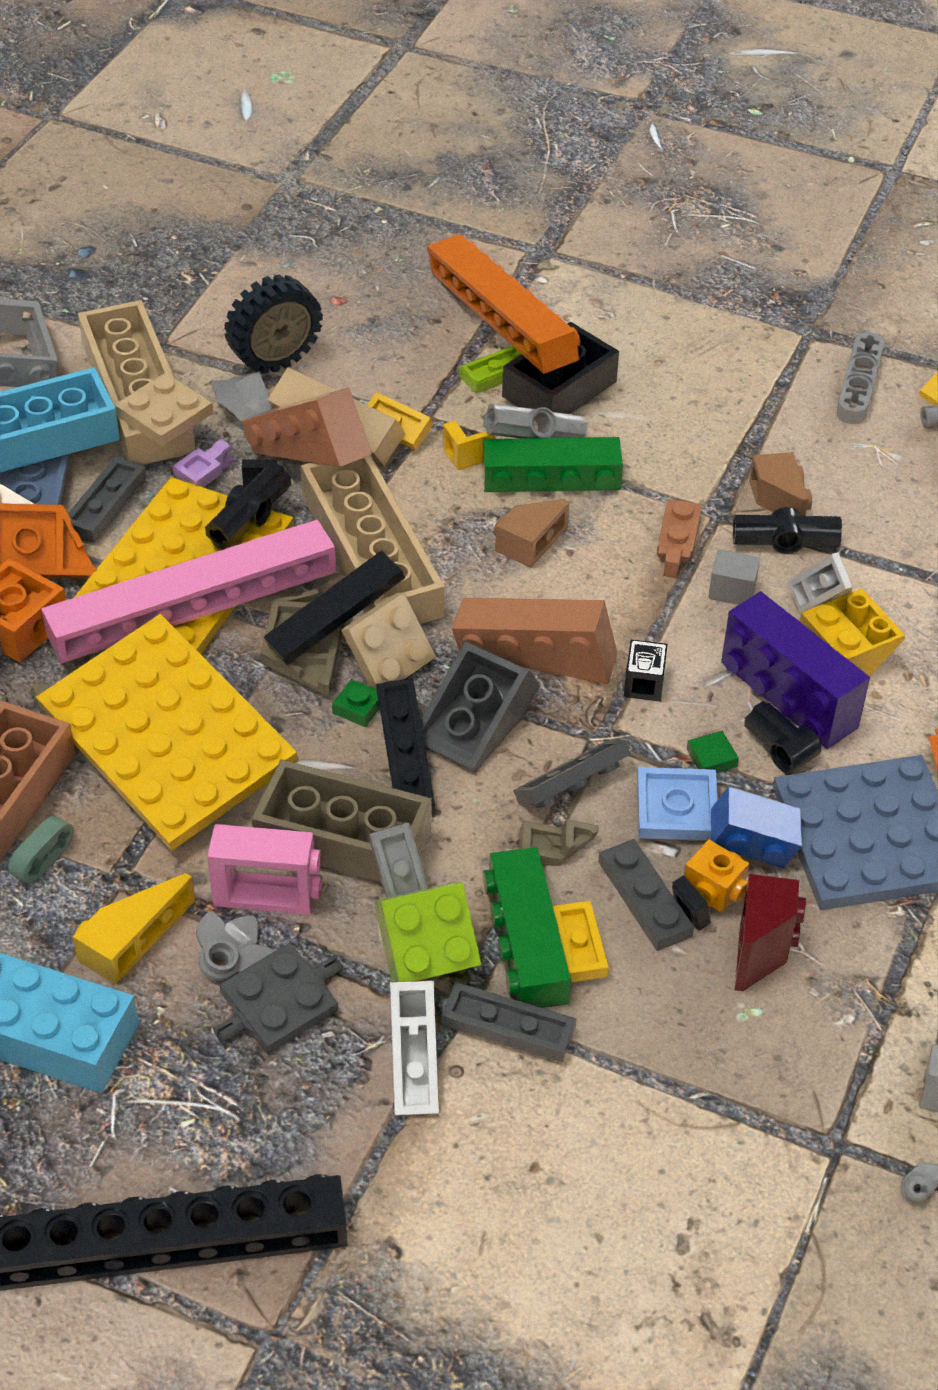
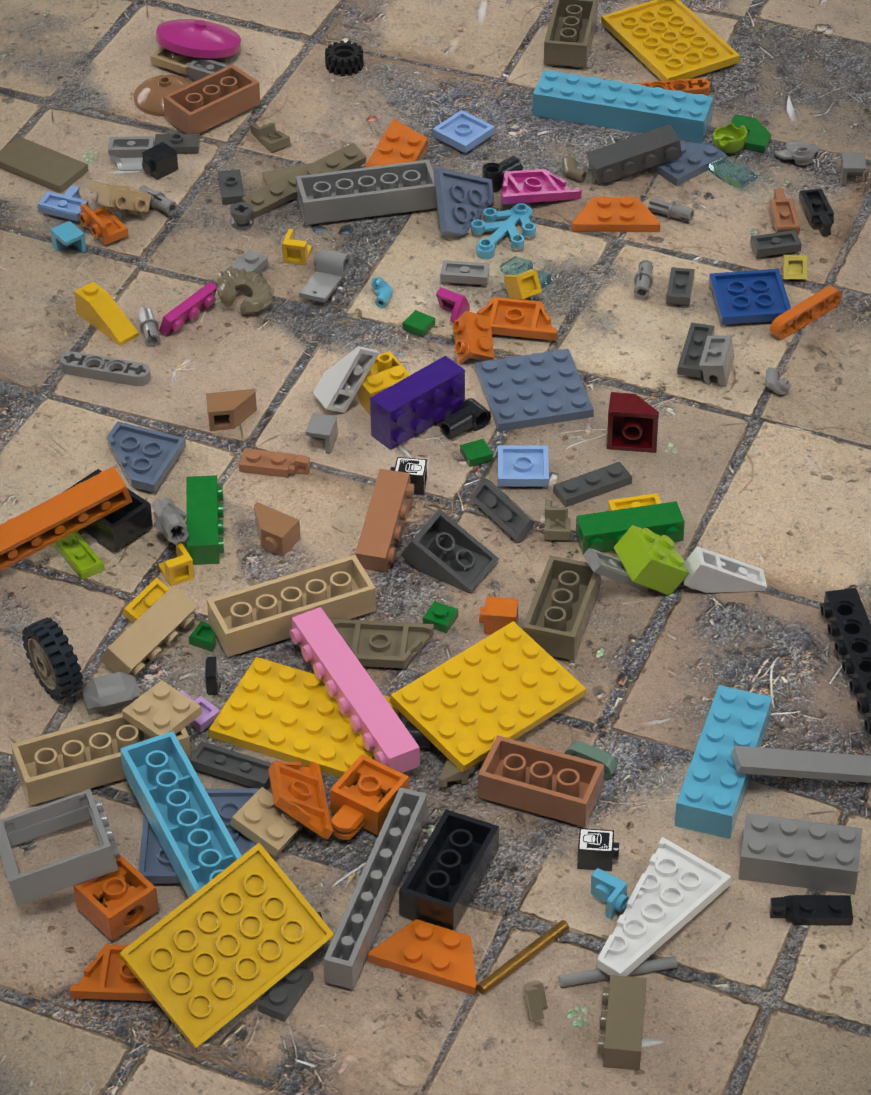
camera: 90 degrees left, 5 degrees down
yellow slope [72,873,195,984] -> none
light grey plate [196,911,274,981] -> none
black piece [205,462,291,550] -> none
bright pink window [207,824,322,915] -> none
dark grey plate [213,943,343,1054] -> none
nougat wedge [242,387,372,467] -> none
black tile [264,550,405,665] -> none
tan plate [341,592,436,689] -> none
black tile [376,678,436,814] -> none
dark grey plate [441,982,577,1062] -> none
black tile [672,875,711,931] -> none
light orange brick [684,839,749,913] -> none
brick [711,786,802,868] -> none
black piece [732,507,842,554] -> none
none -> sand blue plate [107,421,186,493]
none -> orange brick [479,596,519,634]

